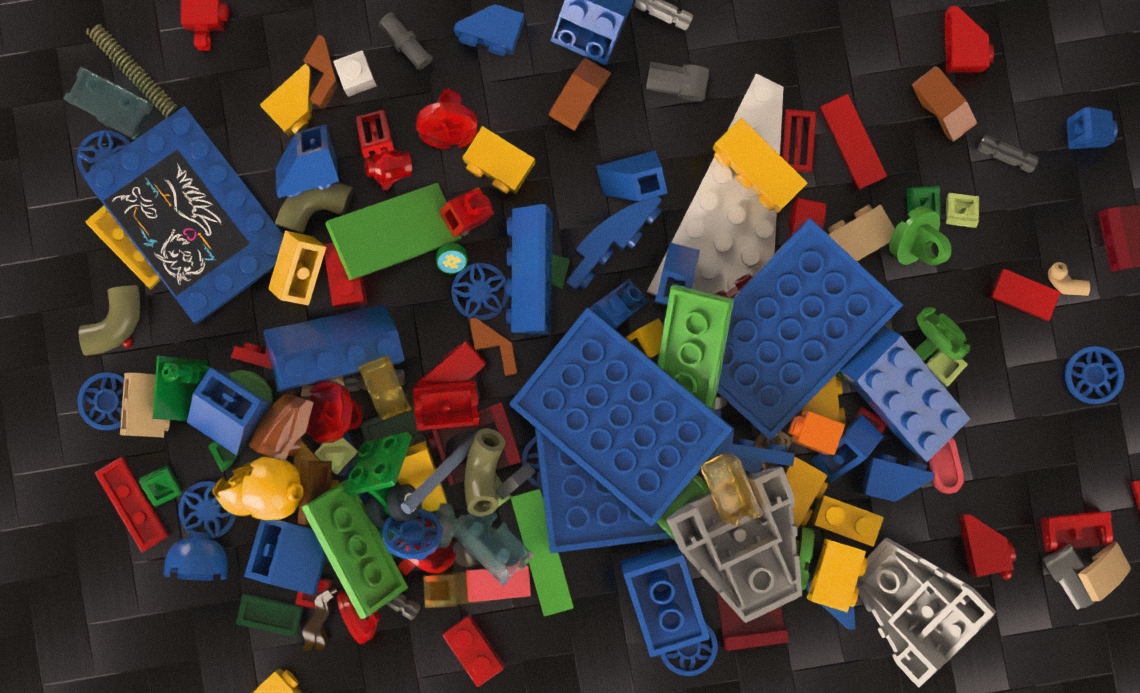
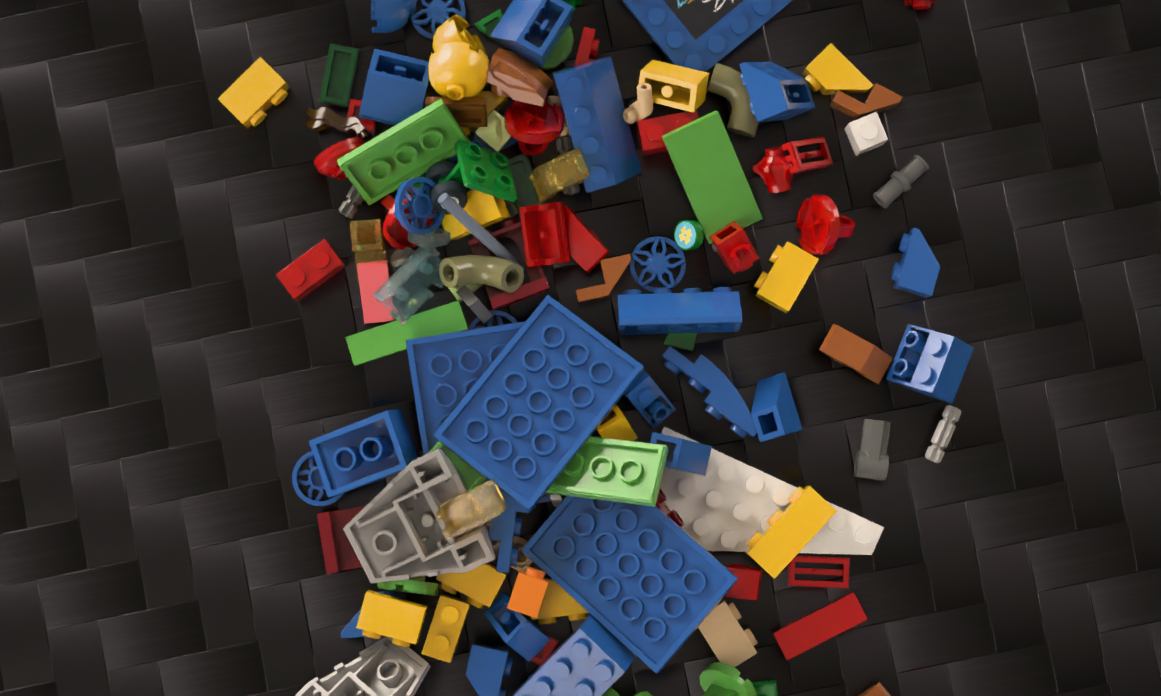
camera: 95 degrees right, 0 degrees up
none -> tan arm [623,83,653,124]

